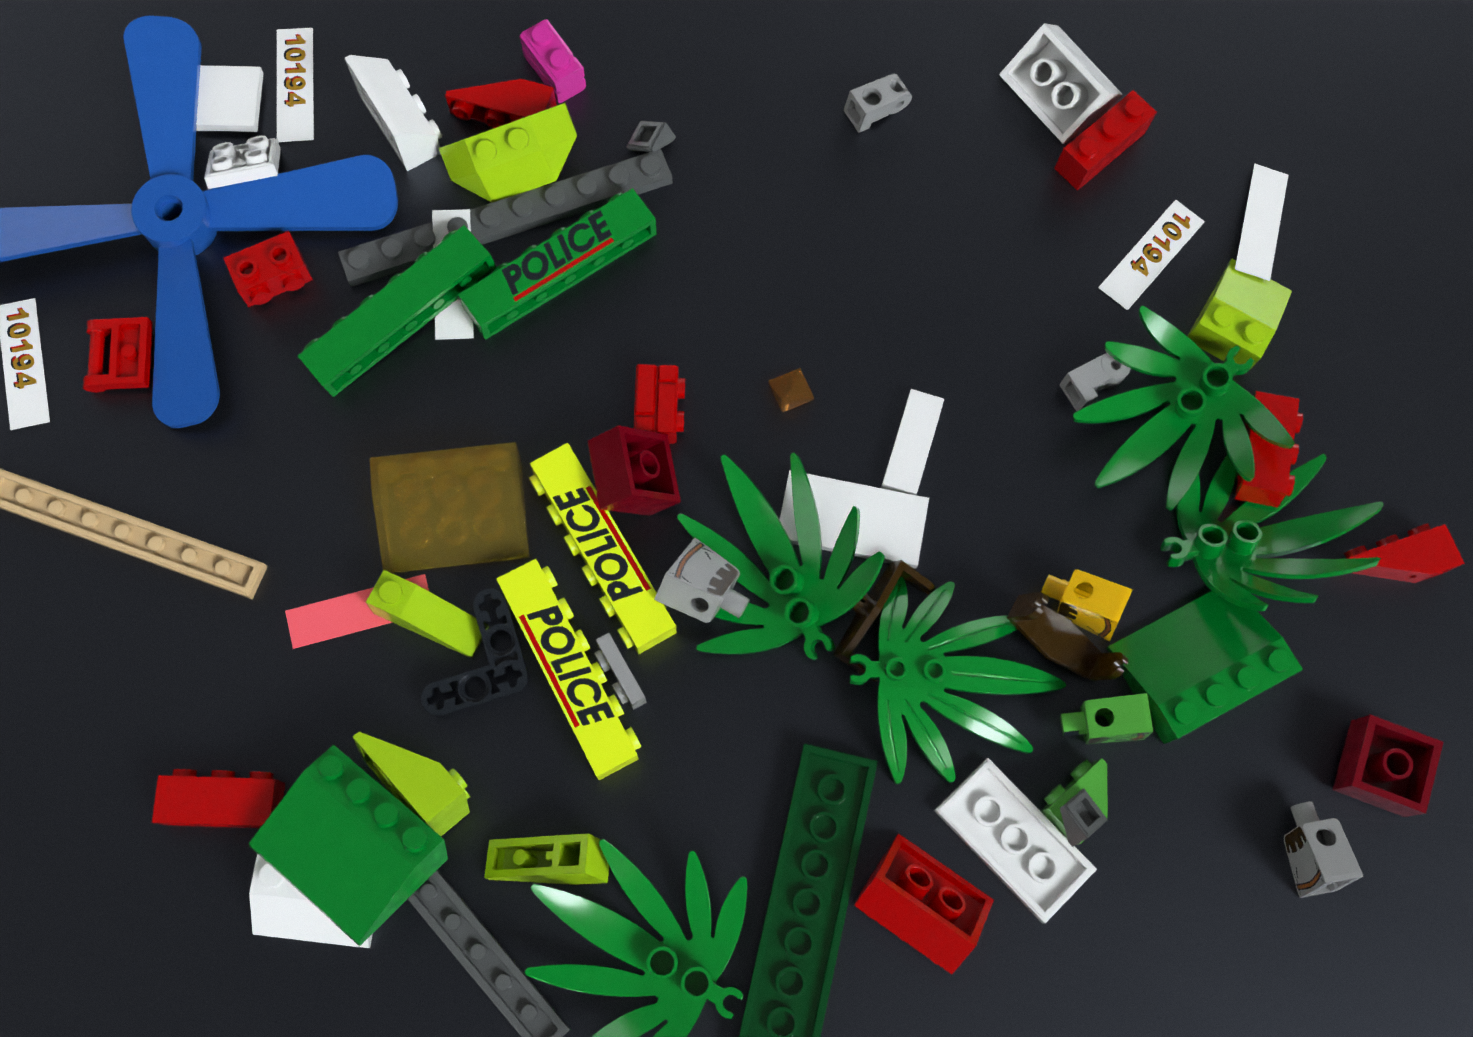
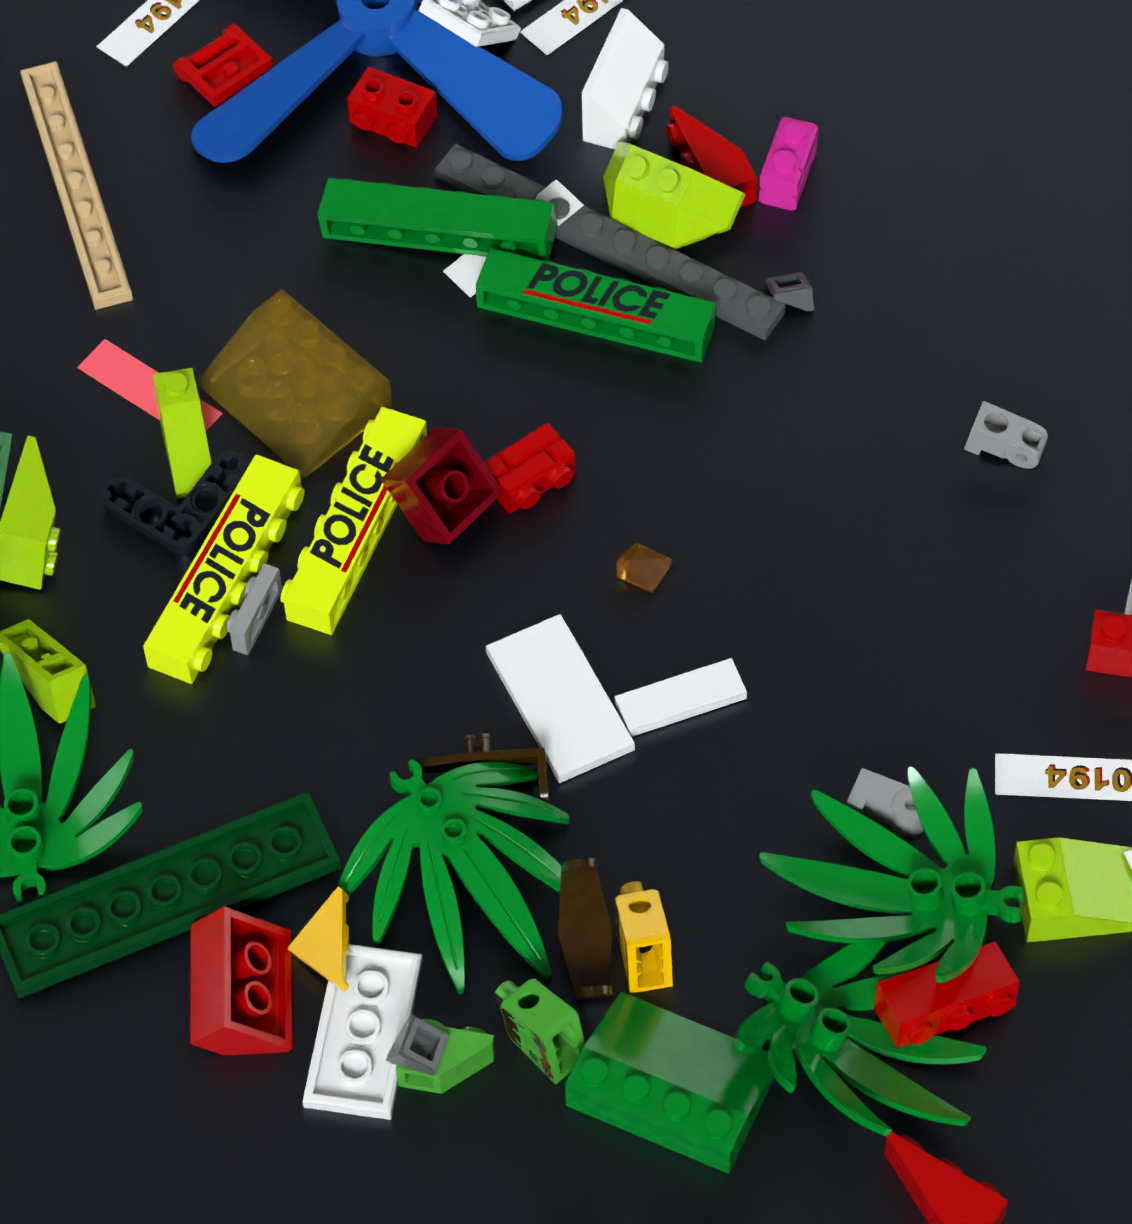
camera: 60 degrees right, 15 degrees down
light grey torso [654,538,750,623] -> none
green plant [677,452,885,660] -> none
none -> yellow tile [287,886,349,992]

